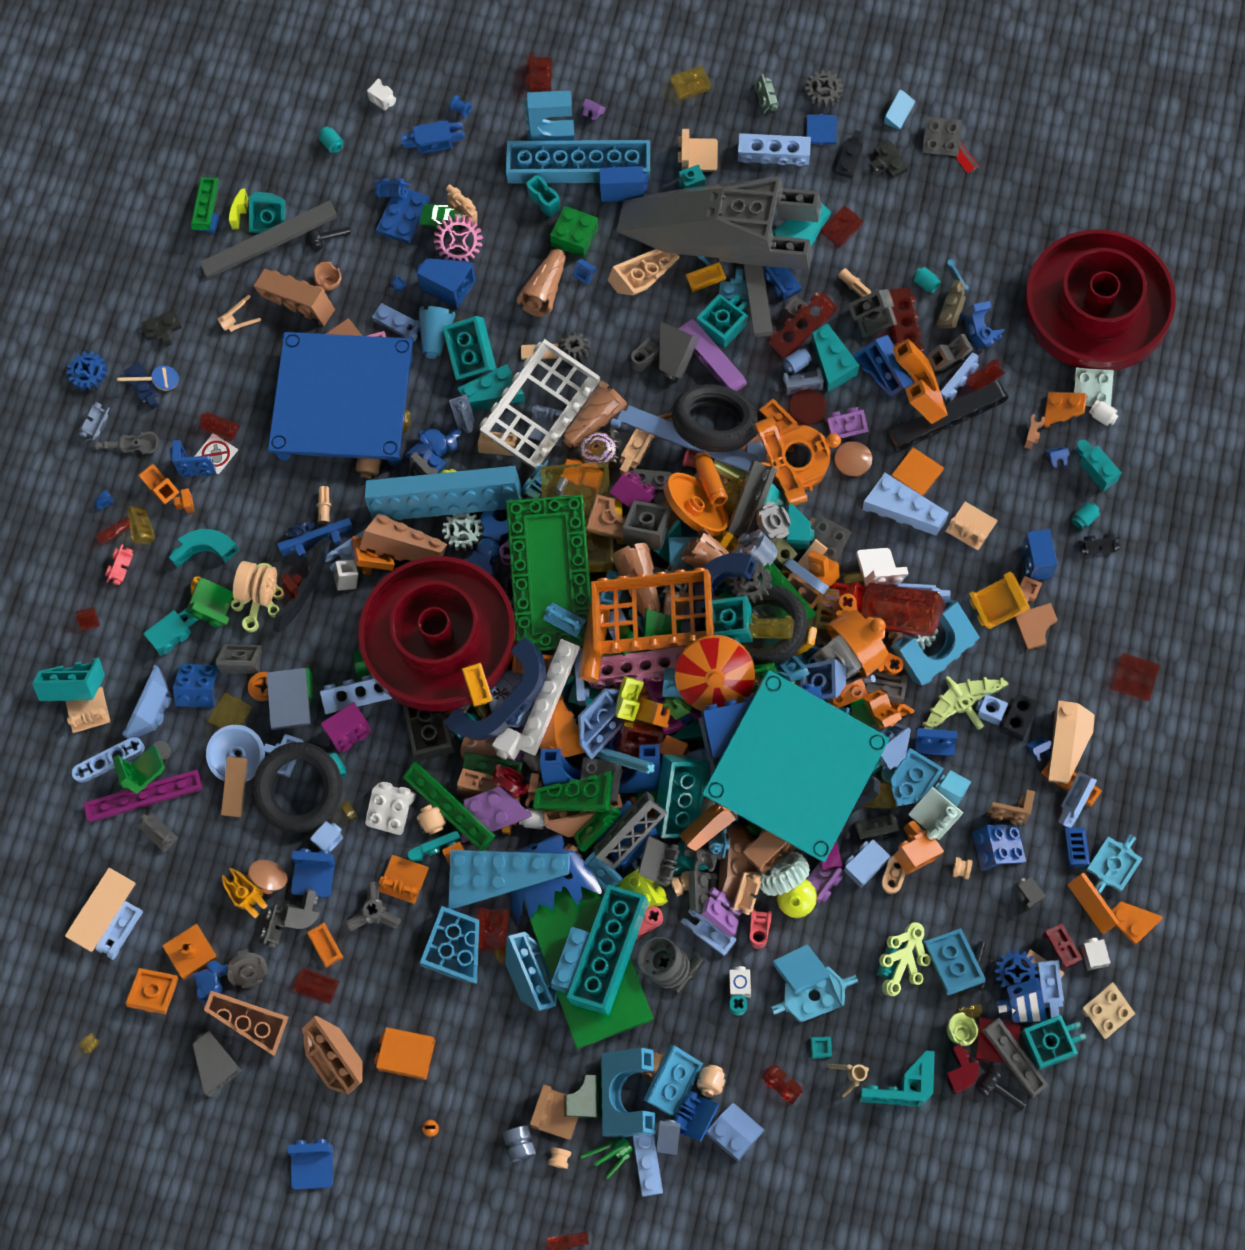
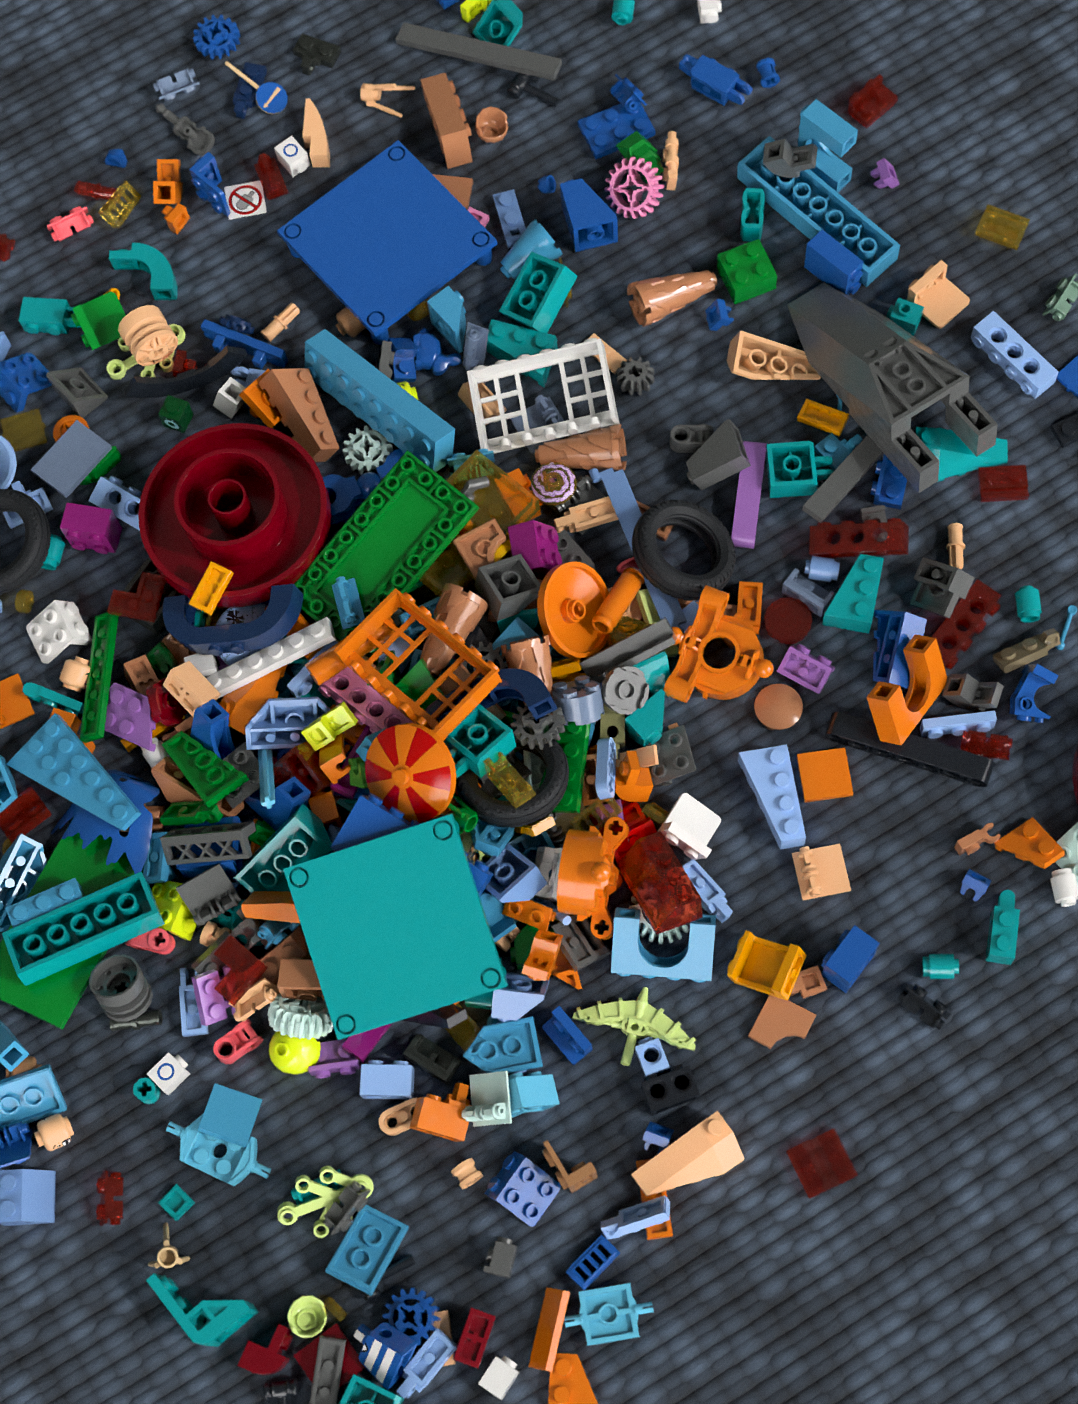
camera: 50 degrees right, 0 degrees up
none -> clear red tile [107,572,166,622]
none -> dark green brick [158,395,194,433]
none -> light nougat hinge [163,661,220,717]
none -> clear red tile [214,935,268,1006]
none -> white brick [274,136,310,177]
none -> light nougat slope [302,99,330,167]
none -> dark grey hinge [323,1181,371,1235]
none -> dark azure slope [427,286,466,354]
none -> dark grey brick [763,139,818,178]

